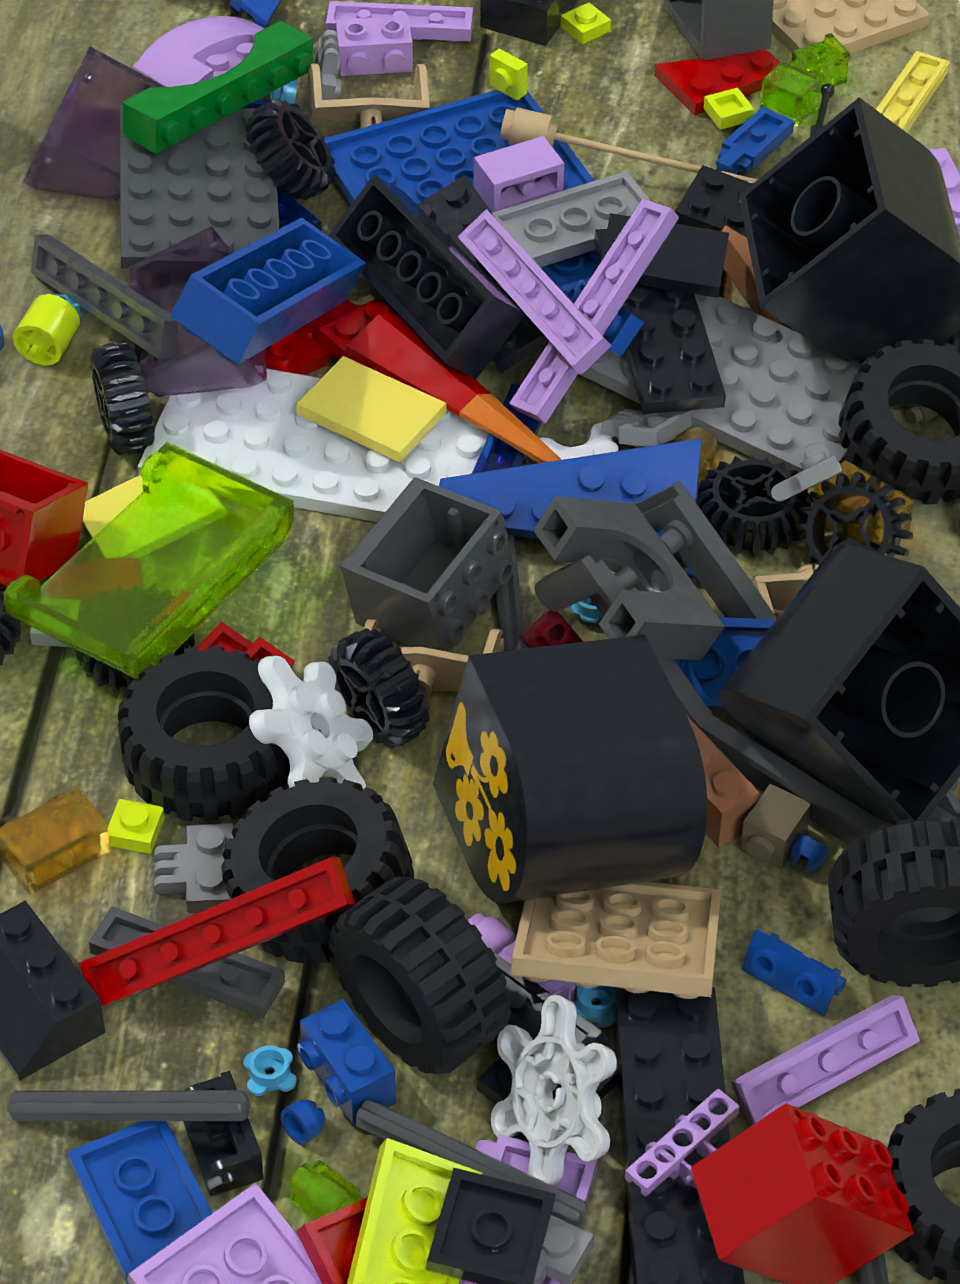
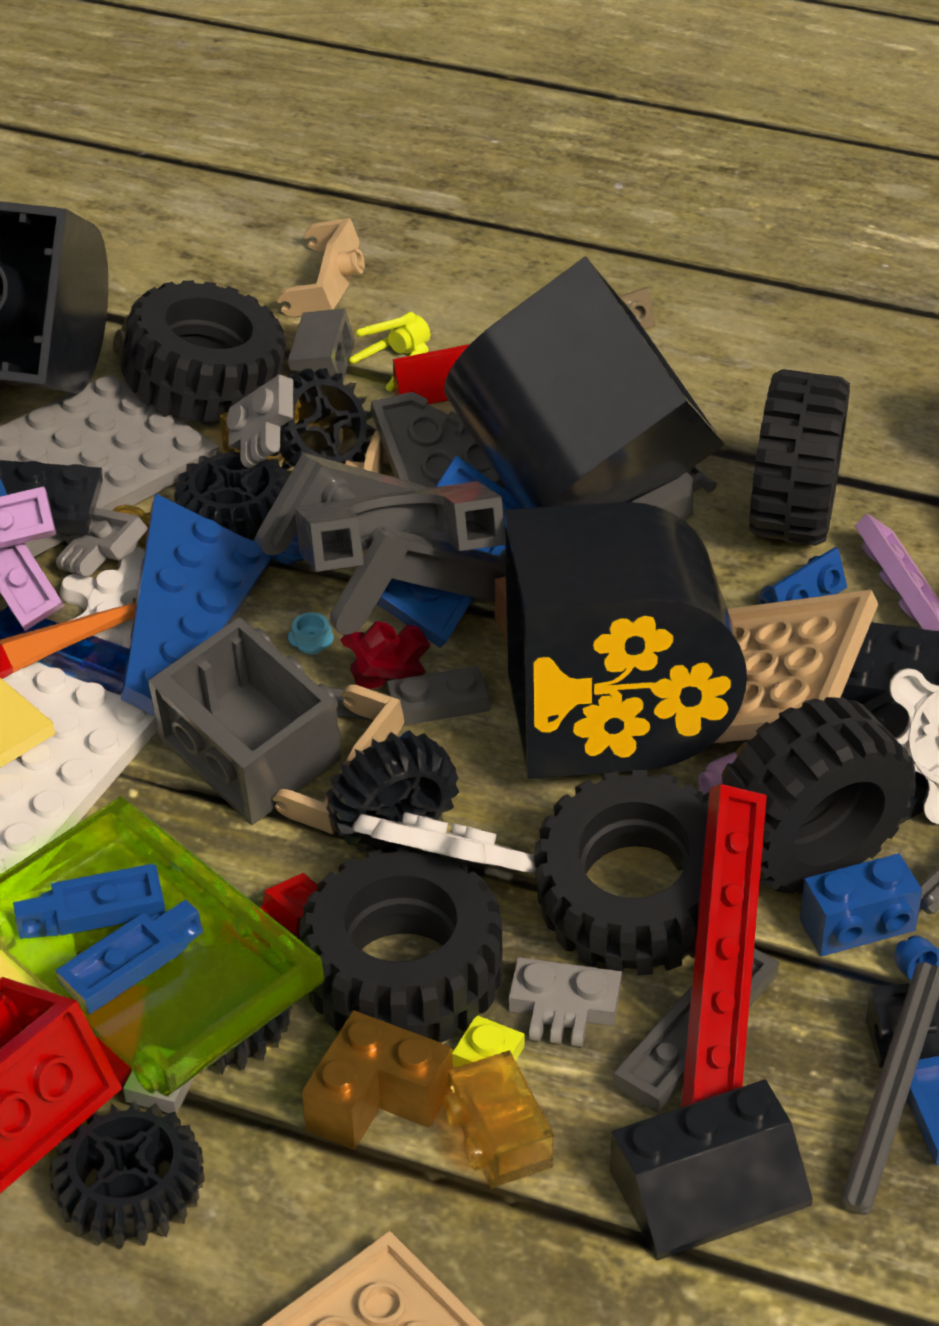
camera: 75 degrees left, 5 degrees down
medium azure plate [243,1045,296,1096] -> none
none -> blue hinge [13,864,166,939]
none -> blue hinge [55,899,203,1015]
none -> pearl gold brick [302,1010,453,1150]

